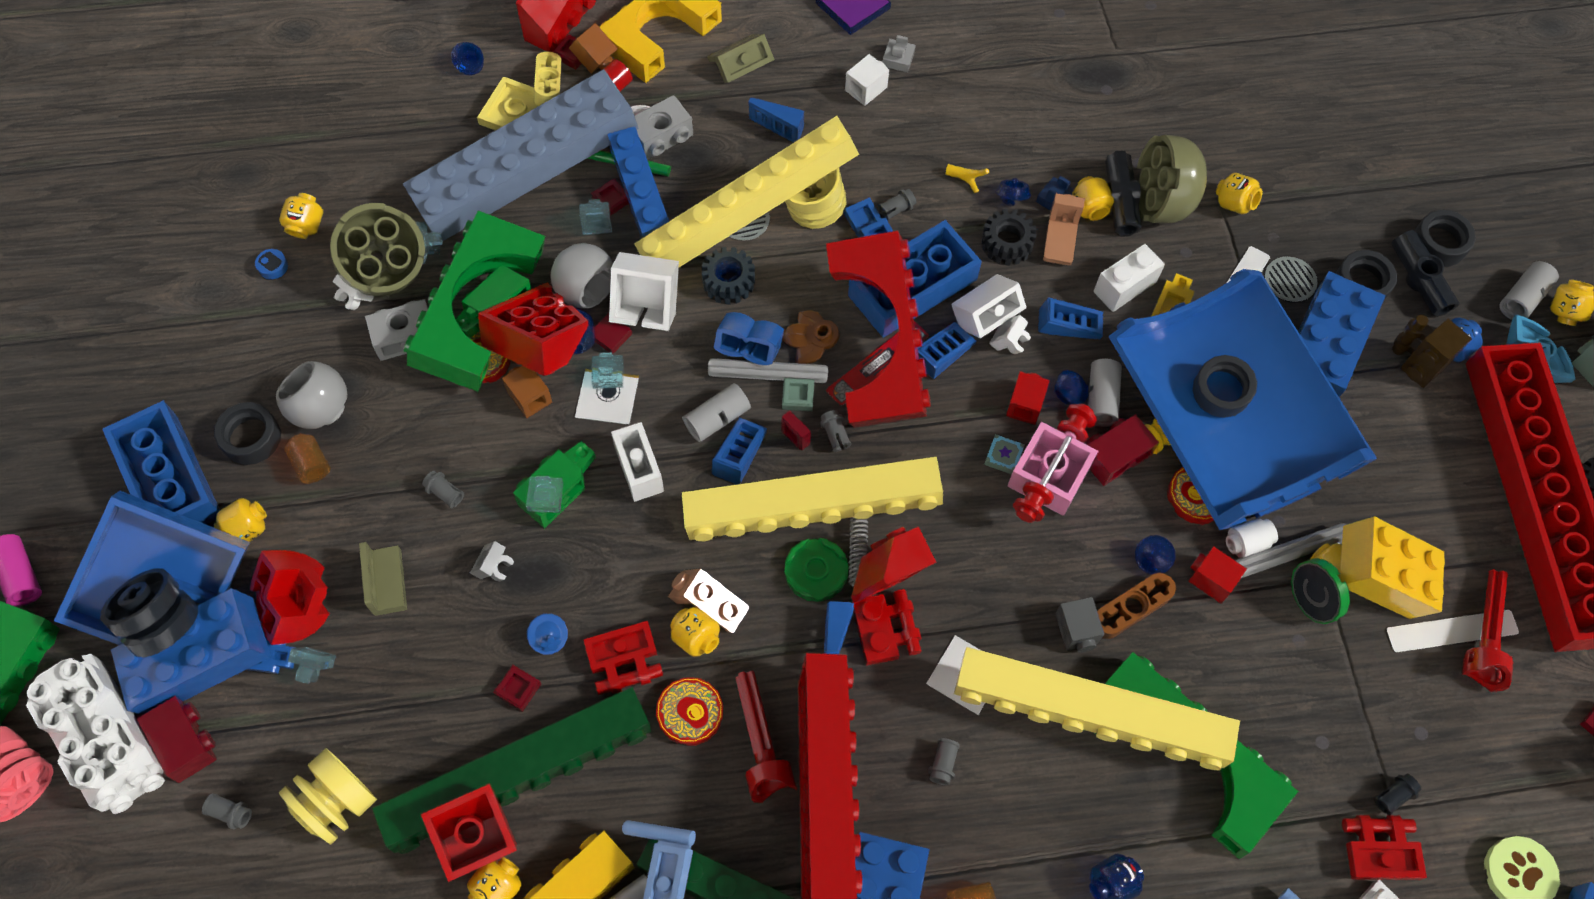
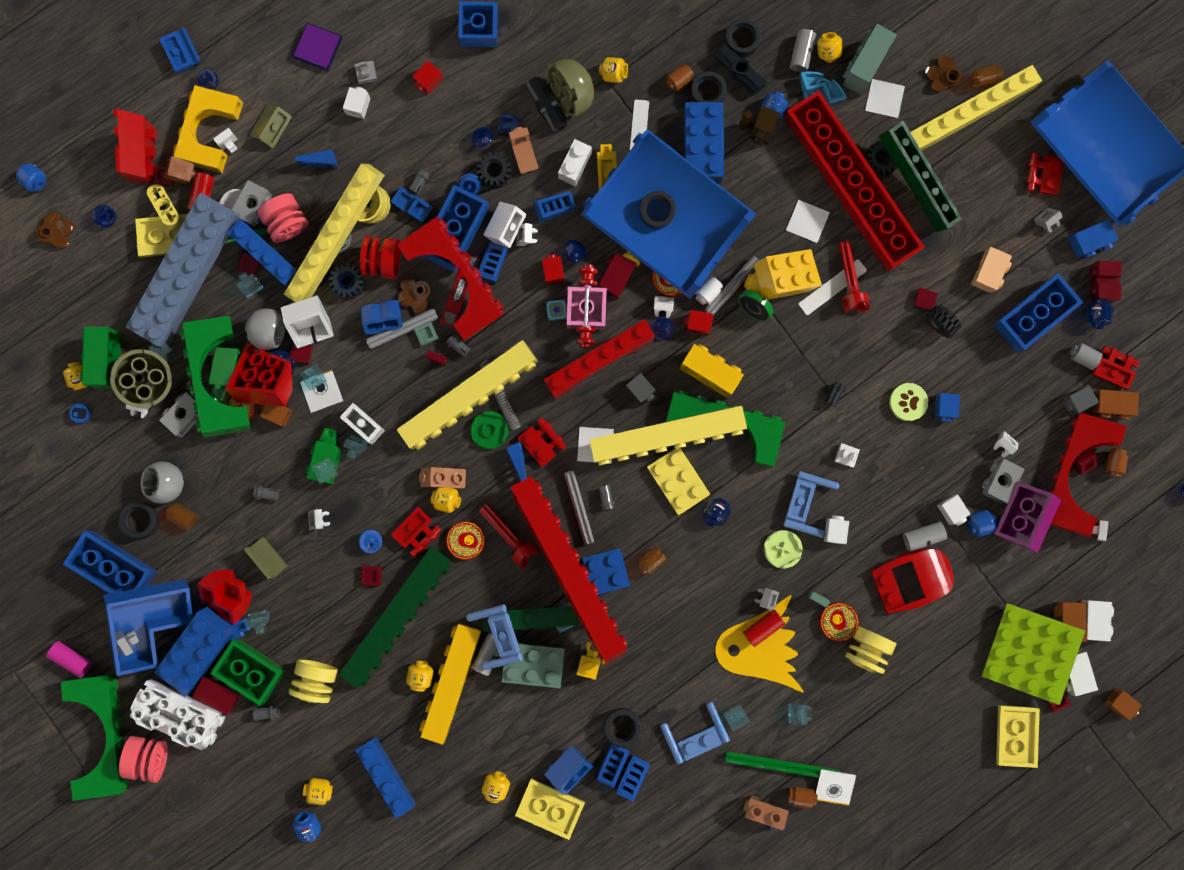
camera: 30 degrees left, 20 degrees up
black wheel [100,568,198,658] -> none
yellow head [214,498,267,542] -> none
red slope [421,783,517,882] -> none
light grey pin [682,383,751,442] -> none
blue slope [712,417,767,485] -> none
red slope [851,527,936,604] -> none
yellow bar [945,164,989,193] -> none
yellow head [1072,176,1114,221] -> none
light grey pin [1088,359,1122,427] -> none
dark orange beam [1097,573,1176,639] -> none
light grey sticker [1265,257,1317,302] -> none
red plate [1342,815,1427,880] -> none
none -> reddish brown plate [36,211,76,248]
none -> green brick [80,327,121,389]
none -> light grey tile [115,629,139,656]
none -> green brick [210,638,287,706]
none -> white tile [214,128,238,153]
none -> coral wheel [257,193,309,243]
none -> clear light blue tile [343,435,368,459]
none -> red wheel [360,236,401,279]
none -> red brick [412,60,443,95]
none -> blue brick [458,1,498,47]
none -> blue hat [458,173,481,195]
none -> red arch [544,319,655,401]
none -> light grey axle [564,470,594,545]
none -> light yellow plate [647,448,711,515]
none -> white tile [654,296,674,318]
none -> dark orange brick [665,64,694,92]
none -> yellow brick [679,344,744,399]
none -> white sticker [786,200,830,243]

